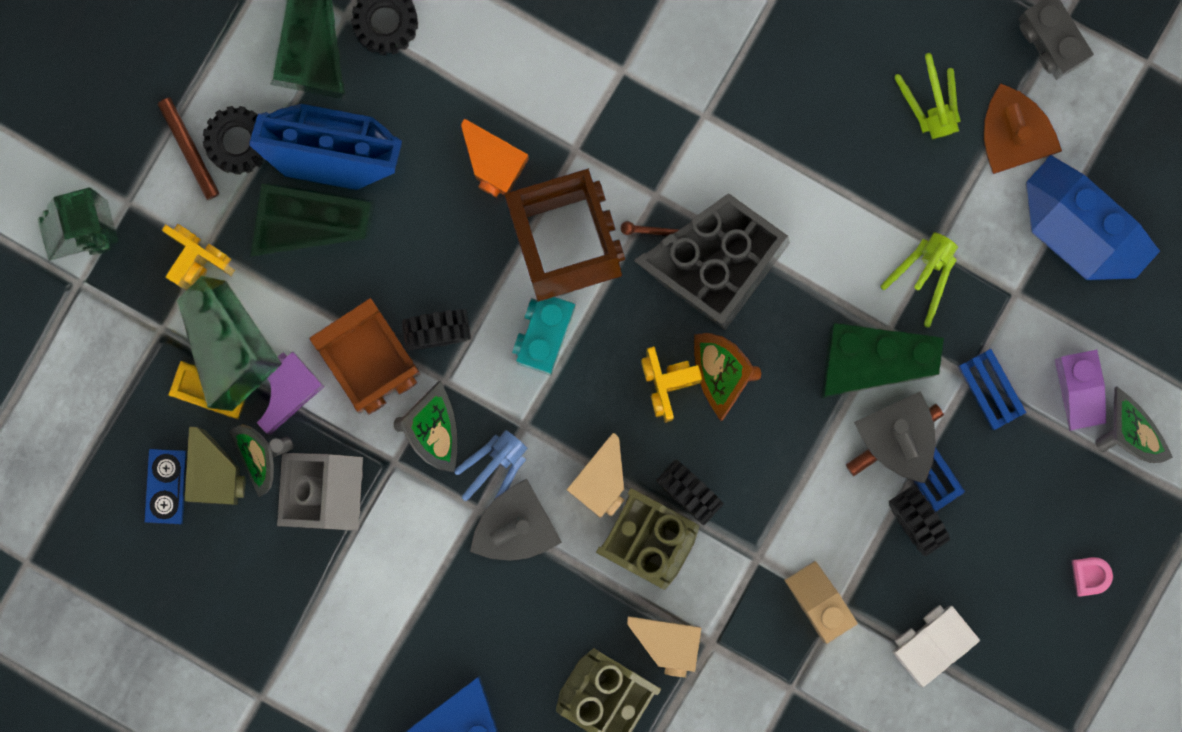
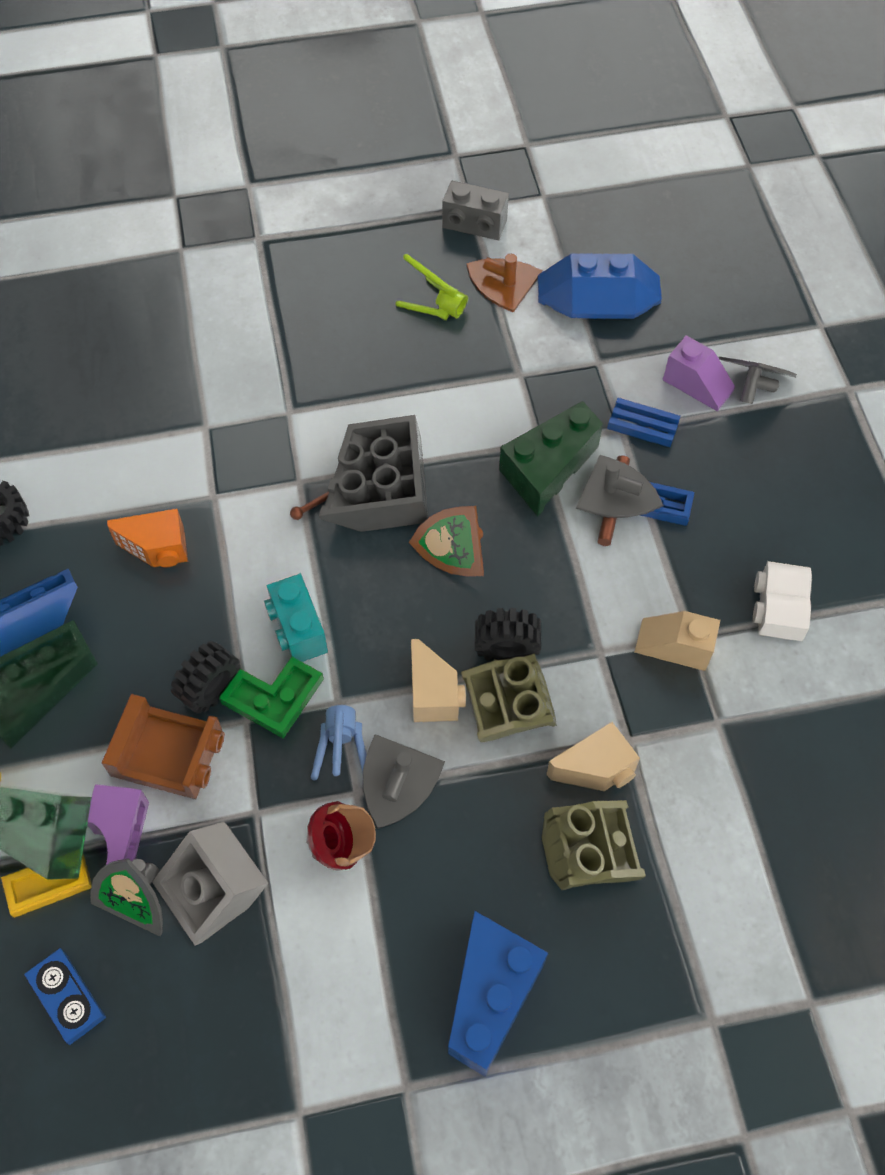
camera: 40 degrees left, 25 degrees down
olive slope [185,427,246,505] -> none
shield [394,381,457,472] -> none
reddish brown window [504,168,625,302] -> none
yellow bracket [641,346,702,423] -> none
lime plant [881,232,958,328] -> none
black tyre [888,485,950,557] -> none
bright pink tile [1072,557,1113,597] -> none
none -> green plate [219,657,324,739]
none -> dark red piece [306,801,376,871]

